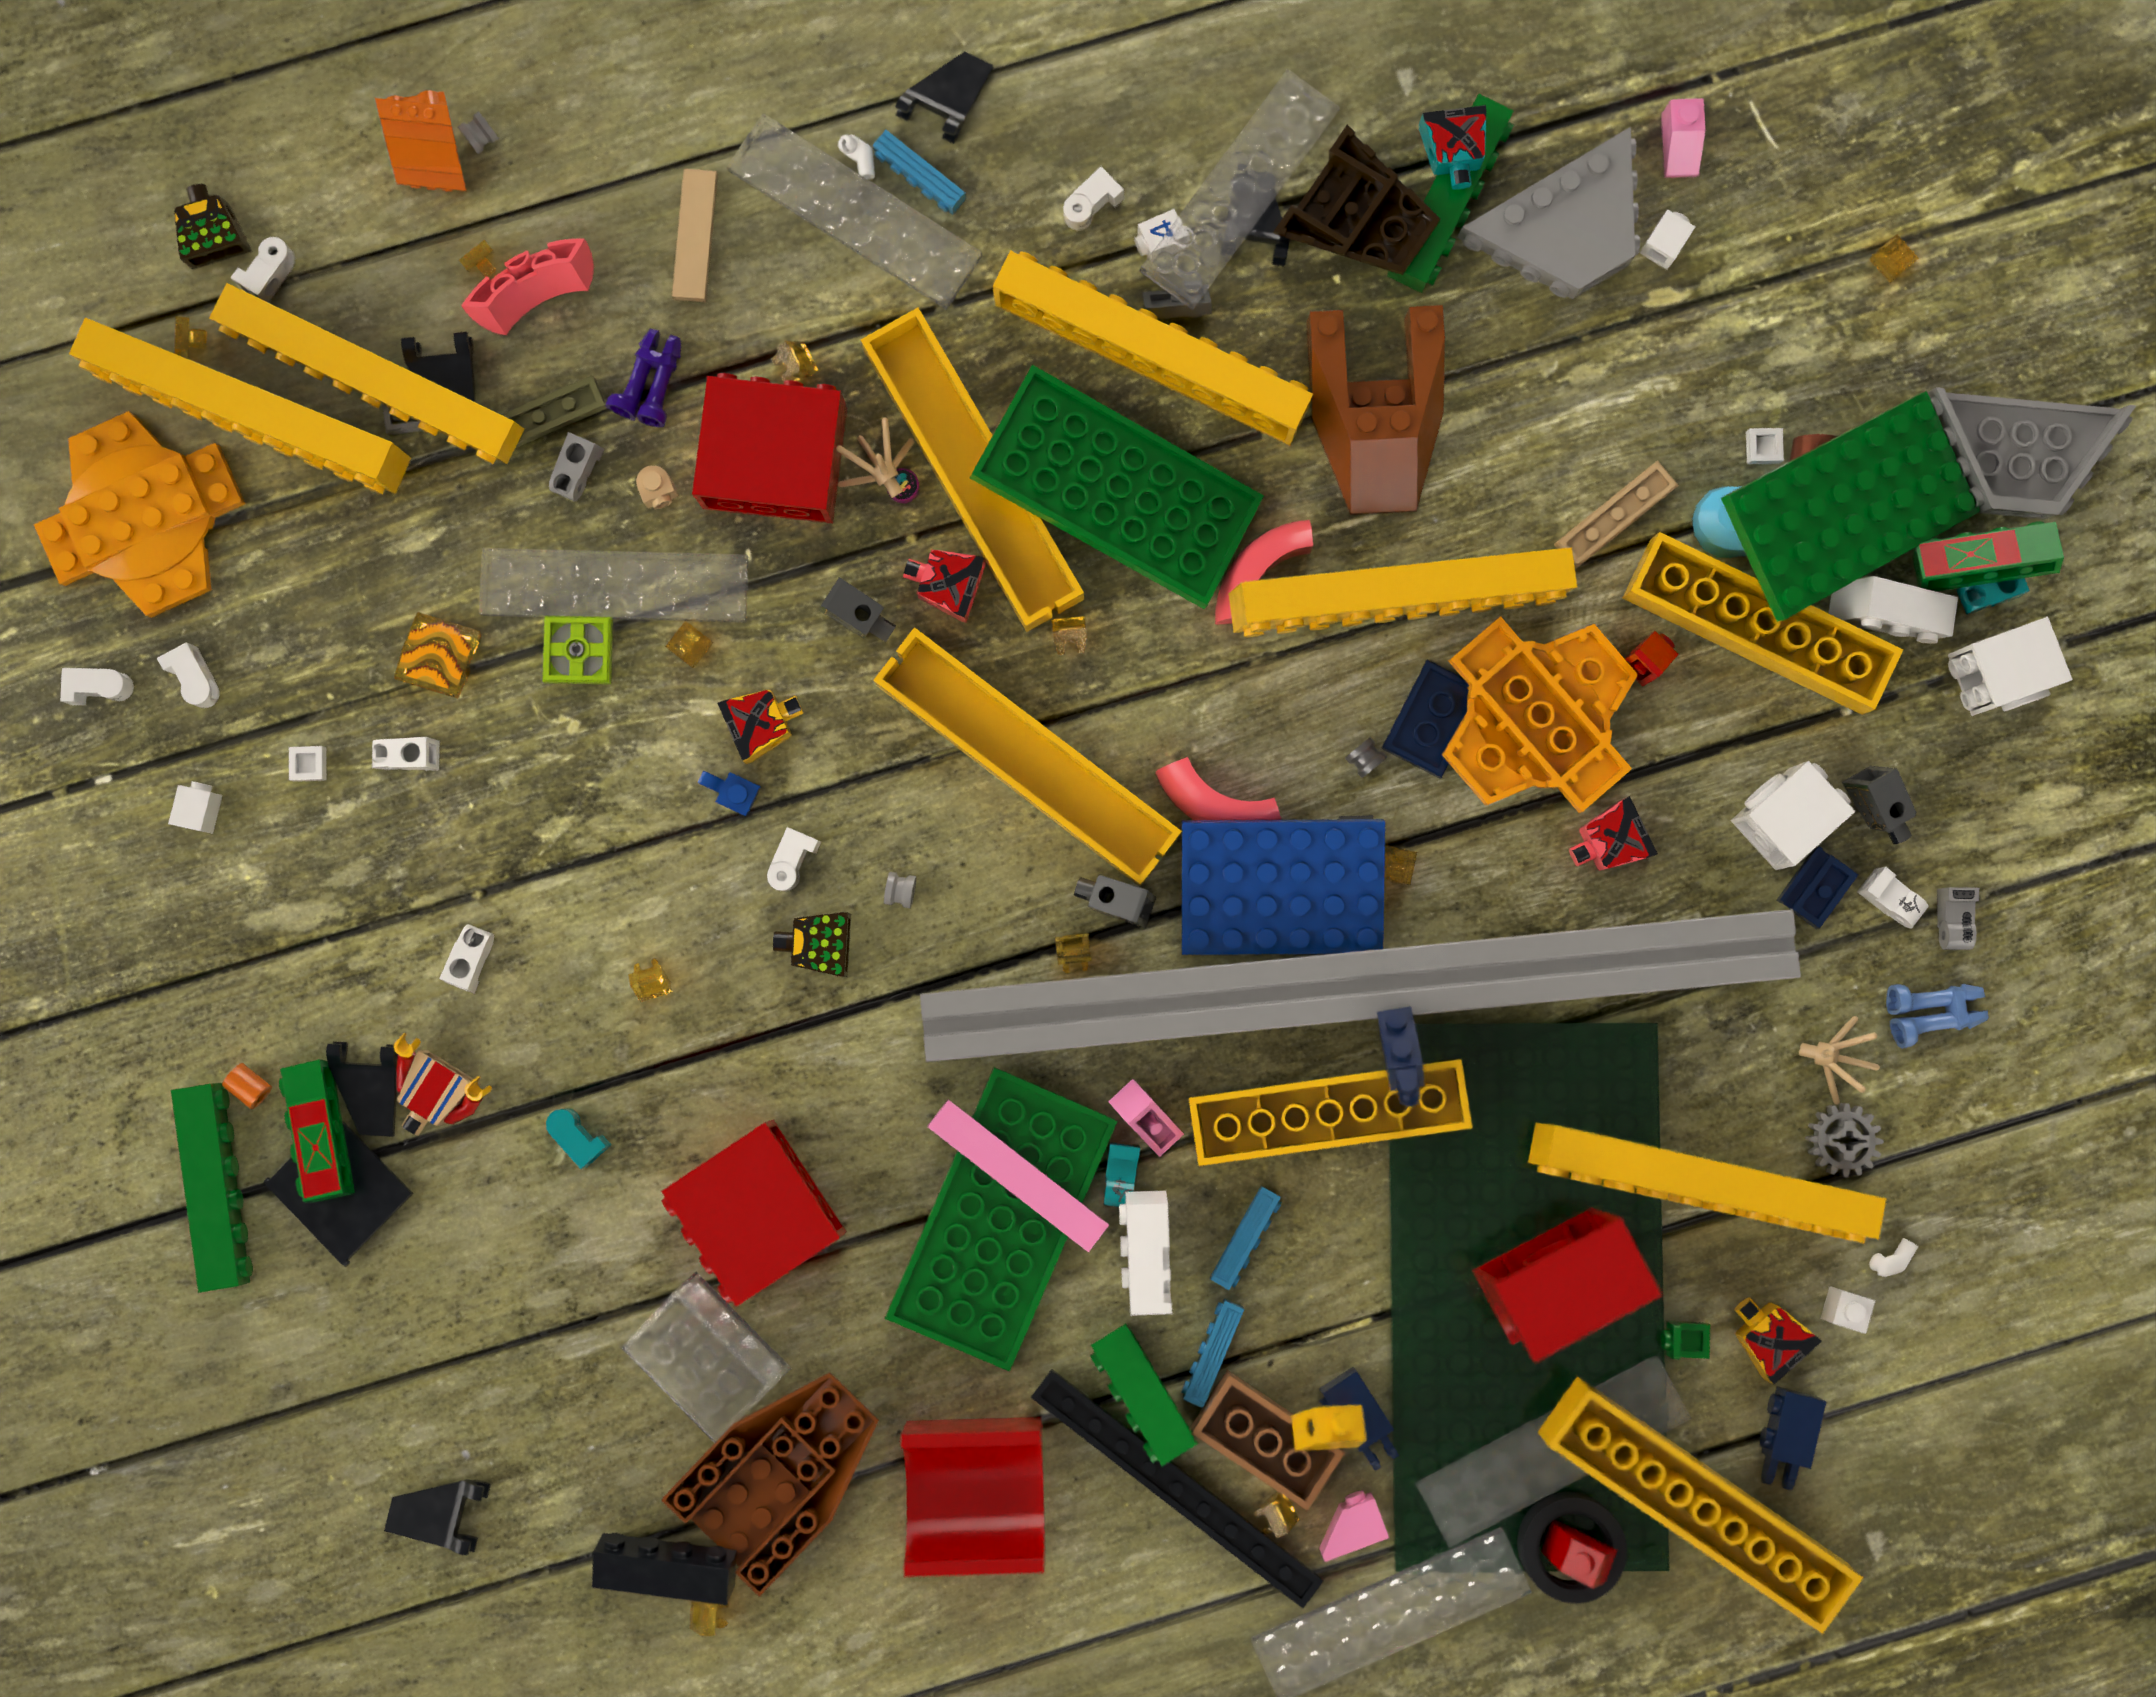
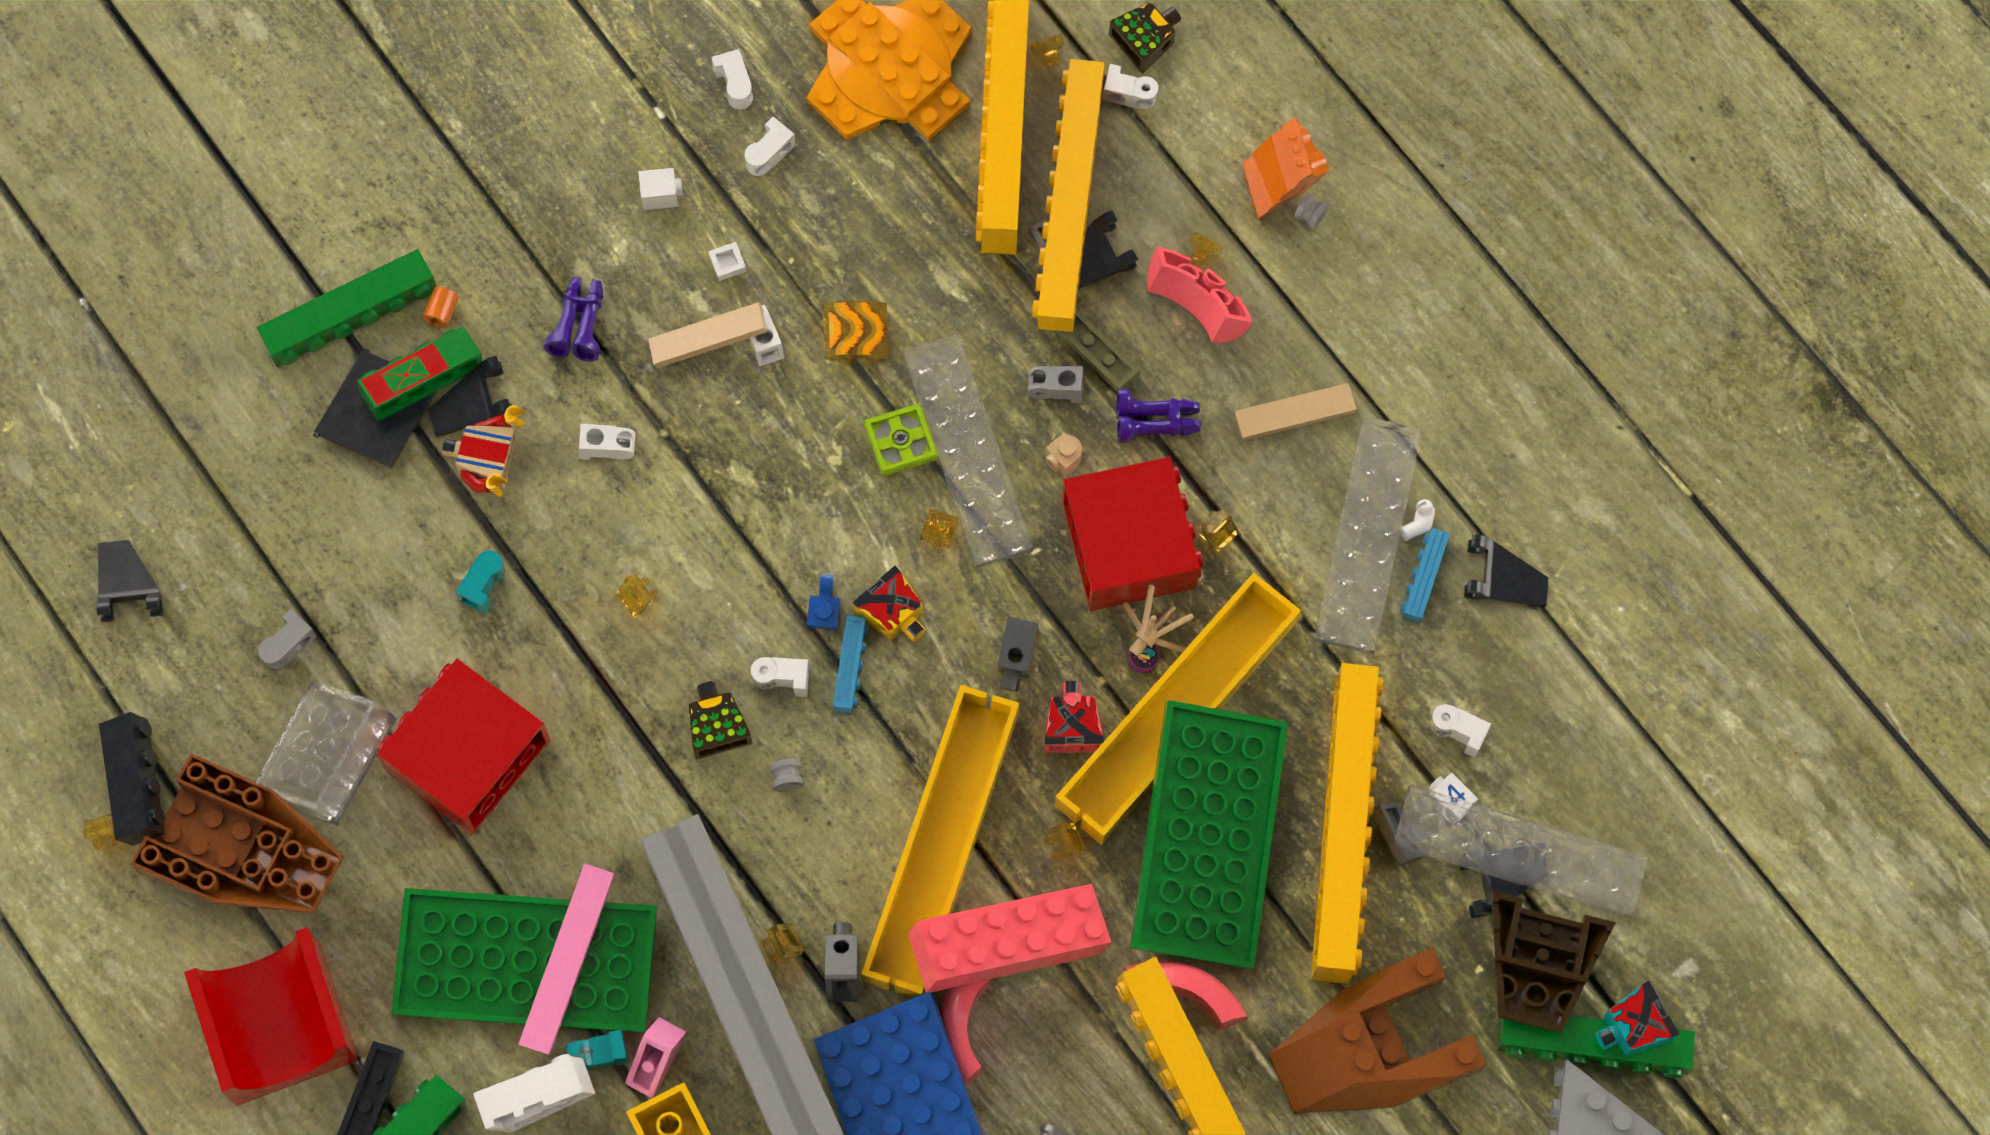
camera: 65 degrees right, 15 degrees down
none -> light grey leg [258,609,317,670]
none -> dark purple piece [543,277,604,362]
none -> tan tile [648,302,767,368]
none -> dark azure piece [833,615,869,714]
none -> coral brick [908,884,1111,993]

